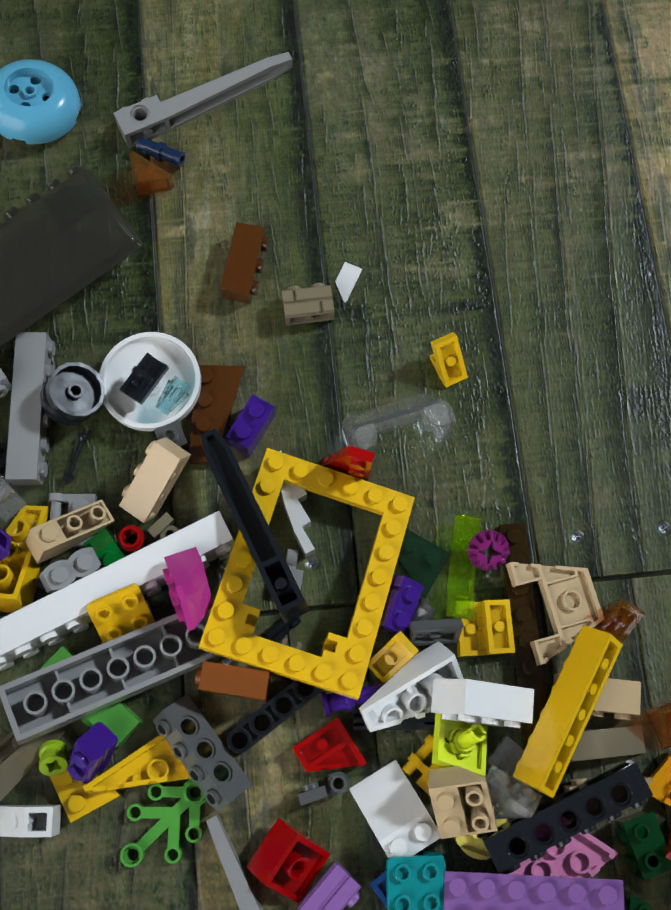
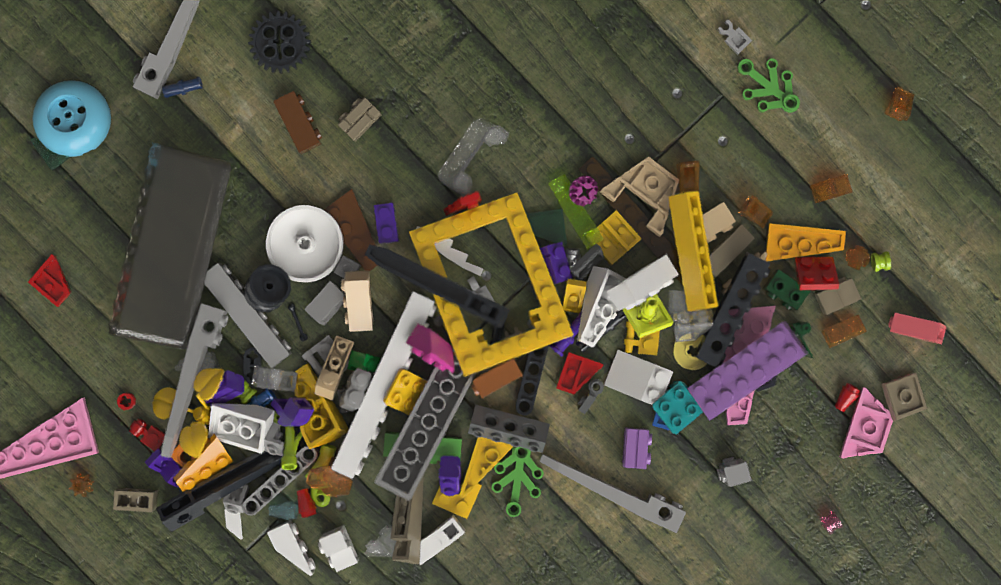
camera: 30 degrees left, 15 degrees up
lime wheel [38,740,68,776] -> none
red cone [118,525,144,551] -> none
black hips [119,353,169,405] -> none
clear orange slope [129,151,174,196] -> none
dark tan tile [147,512,179,541] -> none
clear light blue cone [155,376,191,416] -> none
red slope [246,817,330,903] -> none
white sticker [335,262,362,303] -> none
tan slope [428,766,498,839] -> none
yellow slope [429,332,468,388] -> none
none -> black gear [248,11,311,74]
none -> light grey hinge [304,281,346,326]

